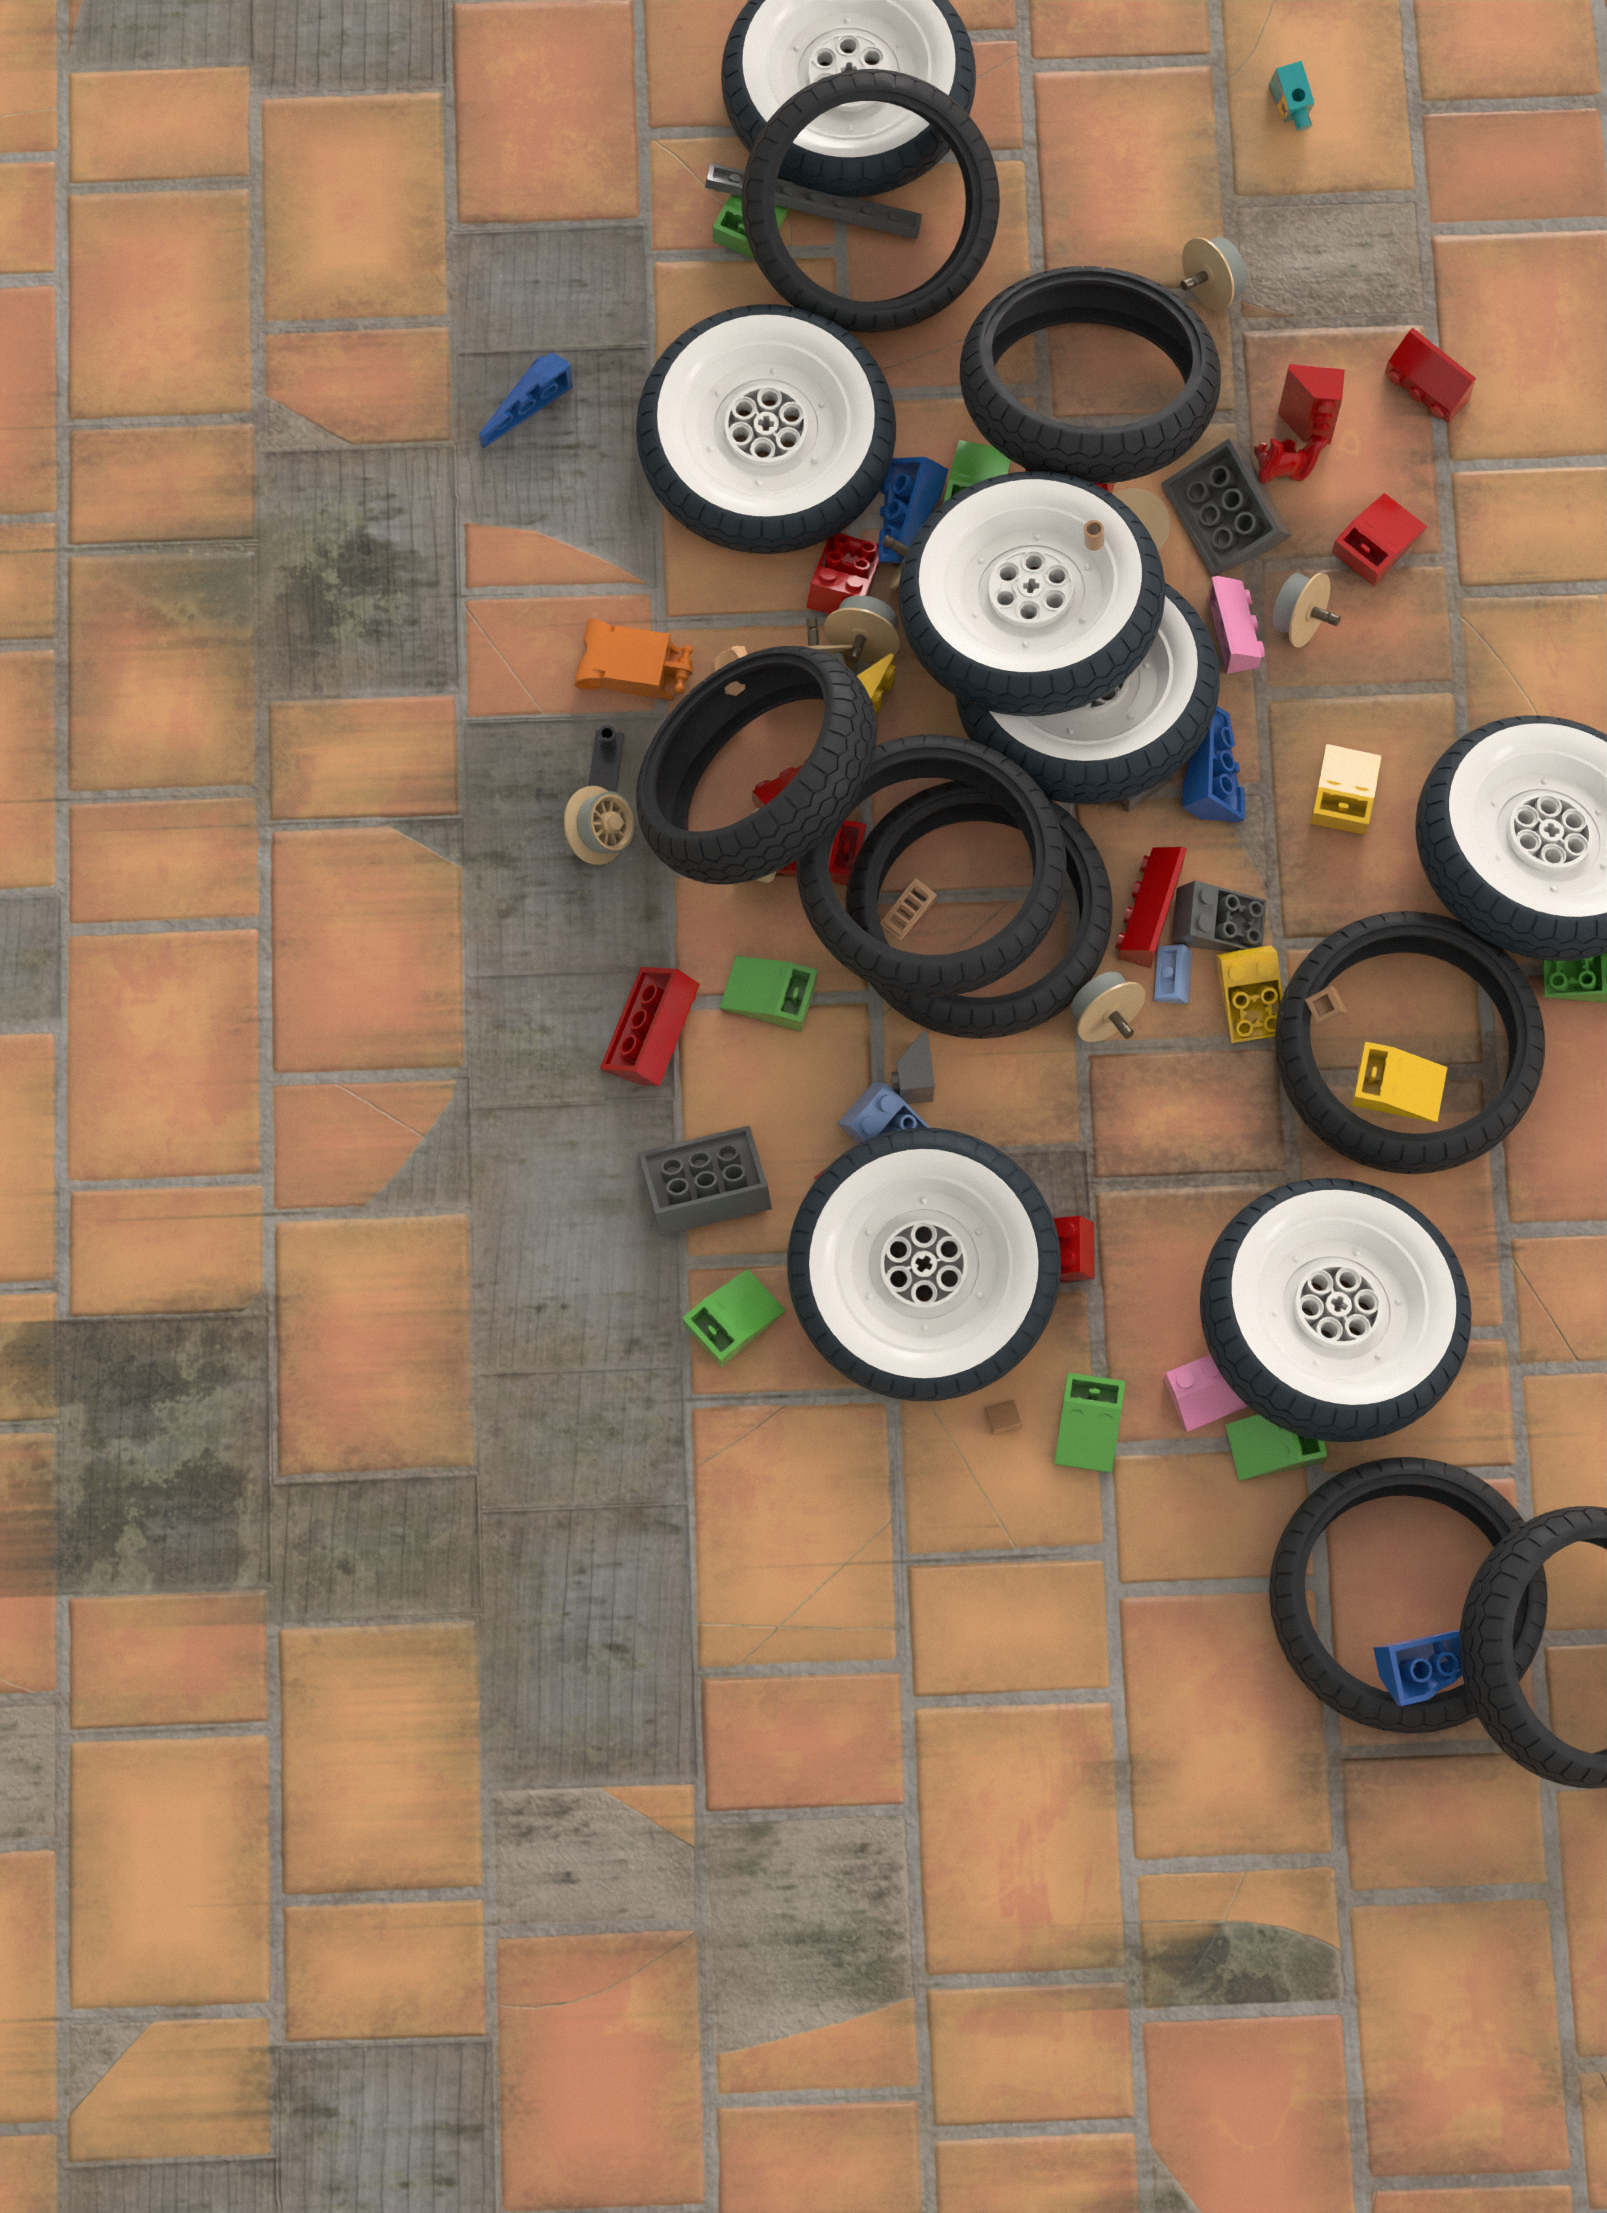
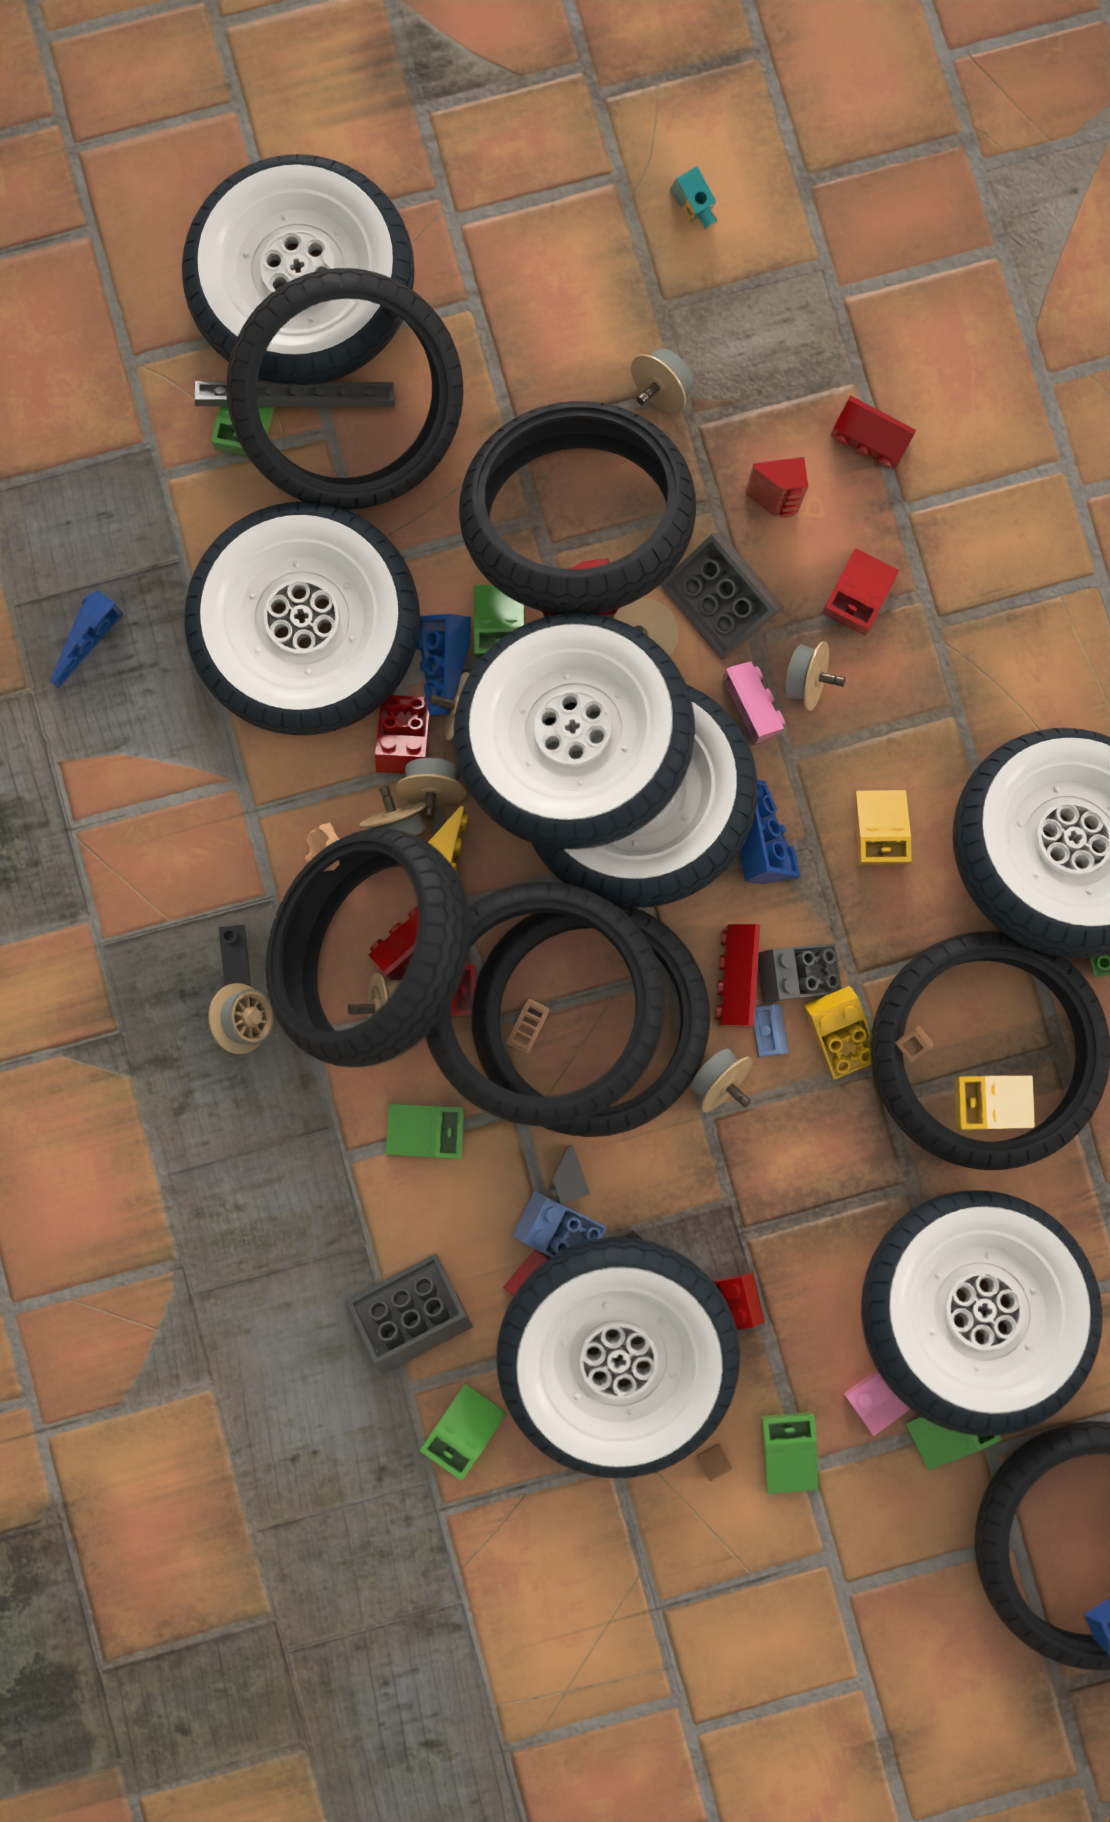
camera: 15 degrees left, 10 degrees up
orange piece [574,618,694,701] -> none
red slope [600,967,700,1087] -> none
medium nougat hinge [1084,520,1104,551] -> none
red hair [1253,436,1327,484] -> none

